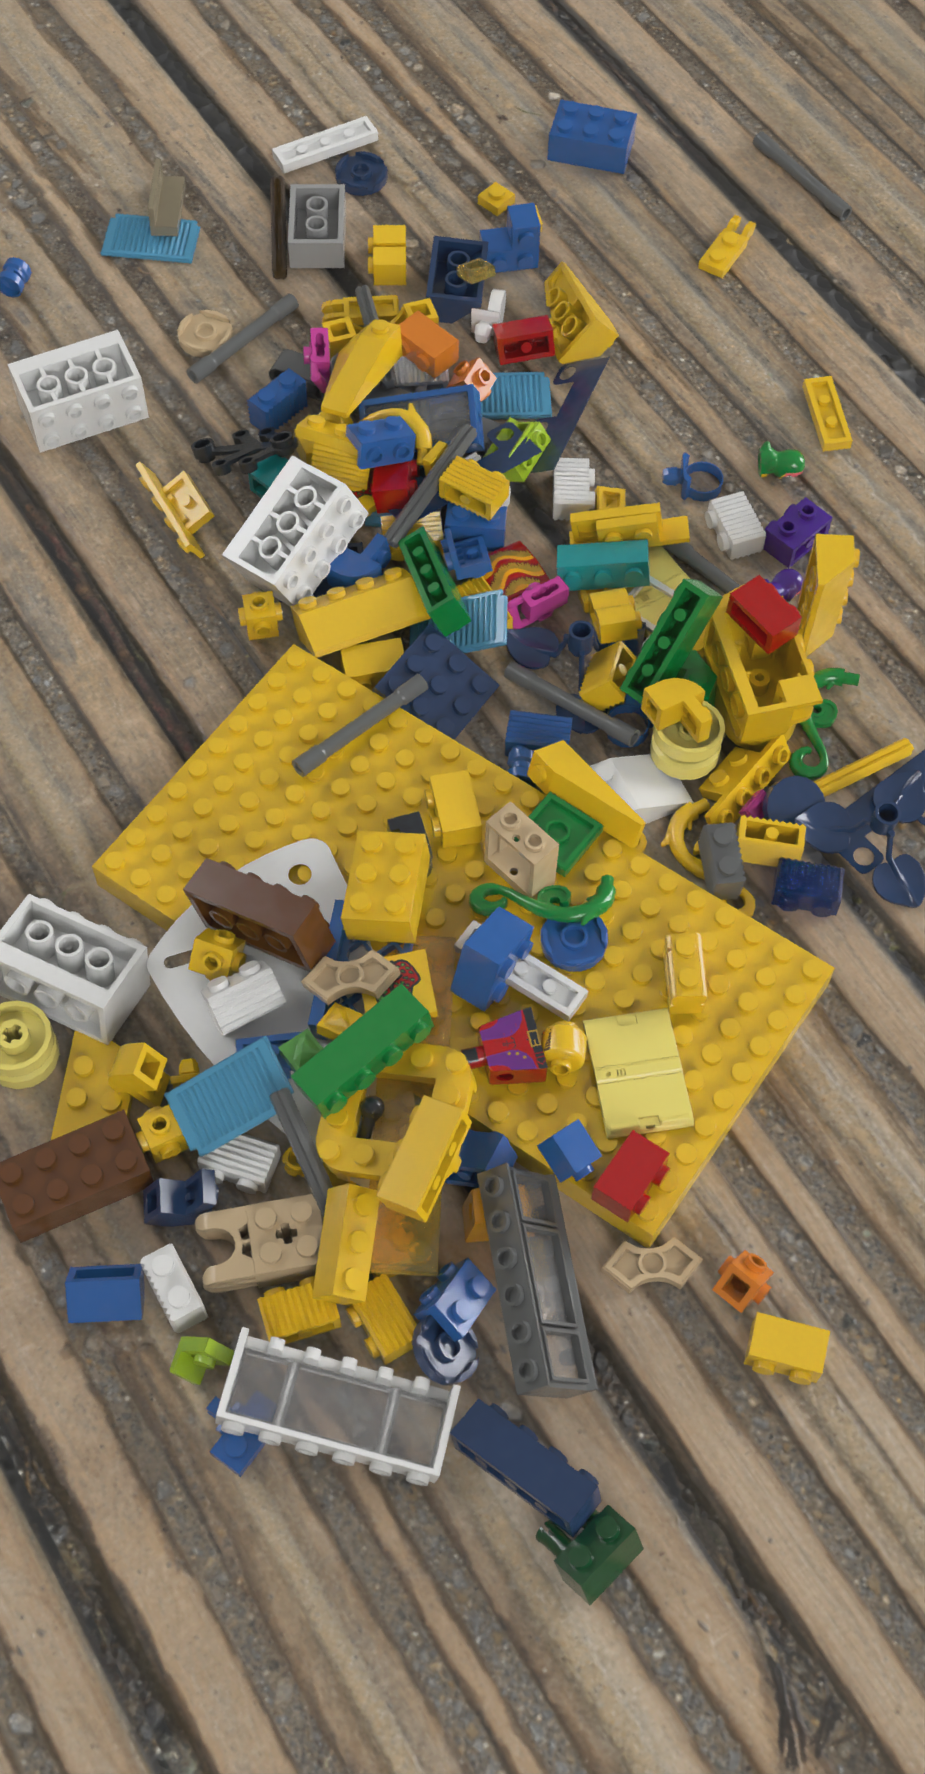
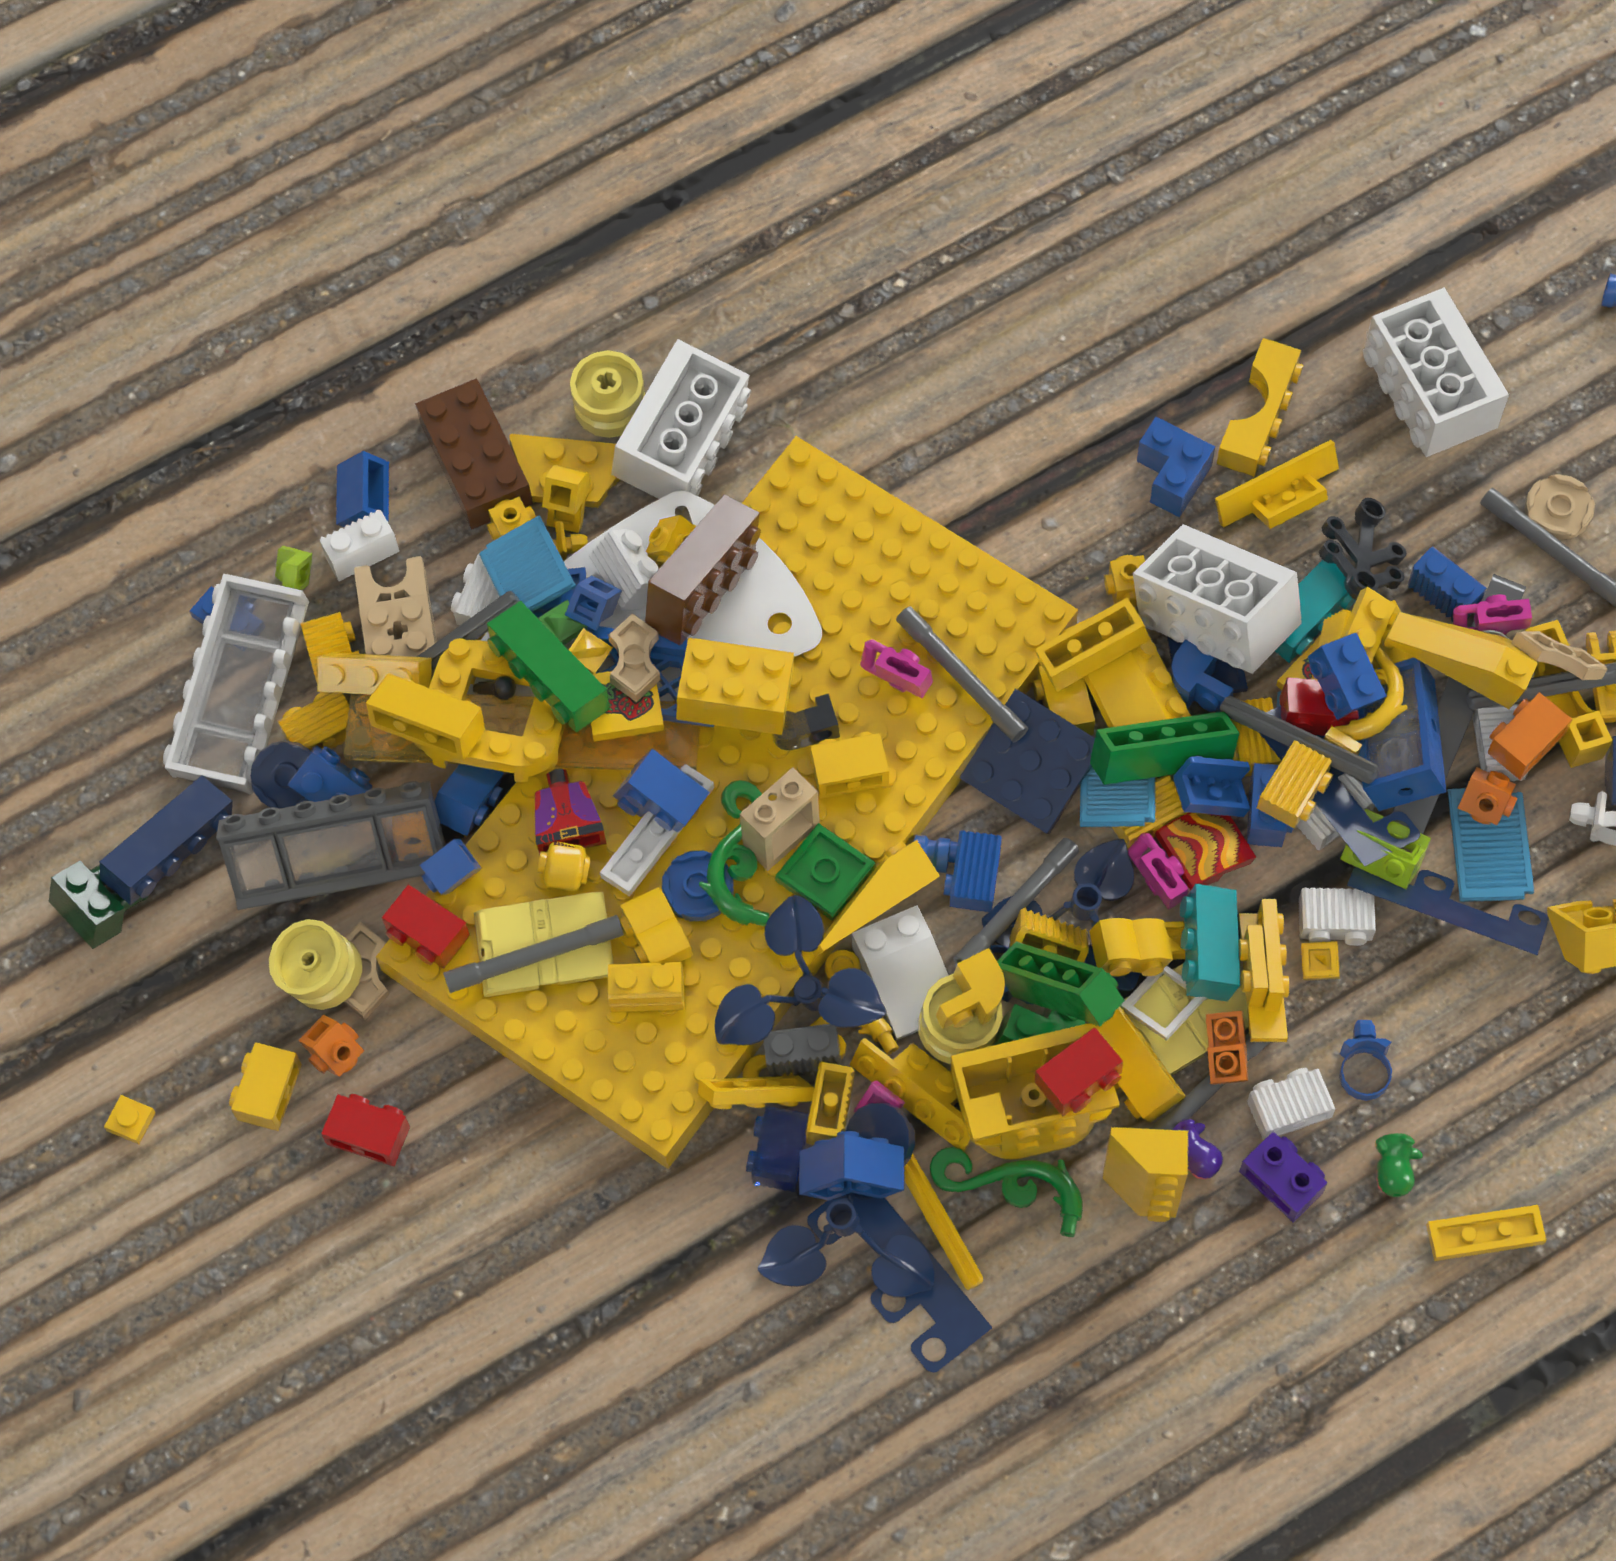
camera: 95 degrees right, 5 degrees up
dark blue brick [143,1169,219,1227] -> none
red brick [492,315,555,365] -> none
none -> yellow plate [104,1095,156,1144]
none -> light yellow wheel [269,919,362,1010]
none -> red brick [321,1094,410,1167]
none -> dark grey piece [443,915,624,993]
none -> blue brick [565,575,622,631]
none -> yellow brick [619,887,693,965]
none -> yellow plate [698,1076,814,1109]
none -> dark blue plant [715,895,887,1046]
none -> blue brick [799,1131,904,1200]
none -> dark pink piece [860,639,933,698]
none -> yellow brick [1035,597,1149,692]
none -> blue brick [1137,417,1215,518]
none -> orange slope [1206,1010,1248,1085]
none -> yellow arch [1216,338,1304,477]
none -> tan tile [1511,631,1607,680]

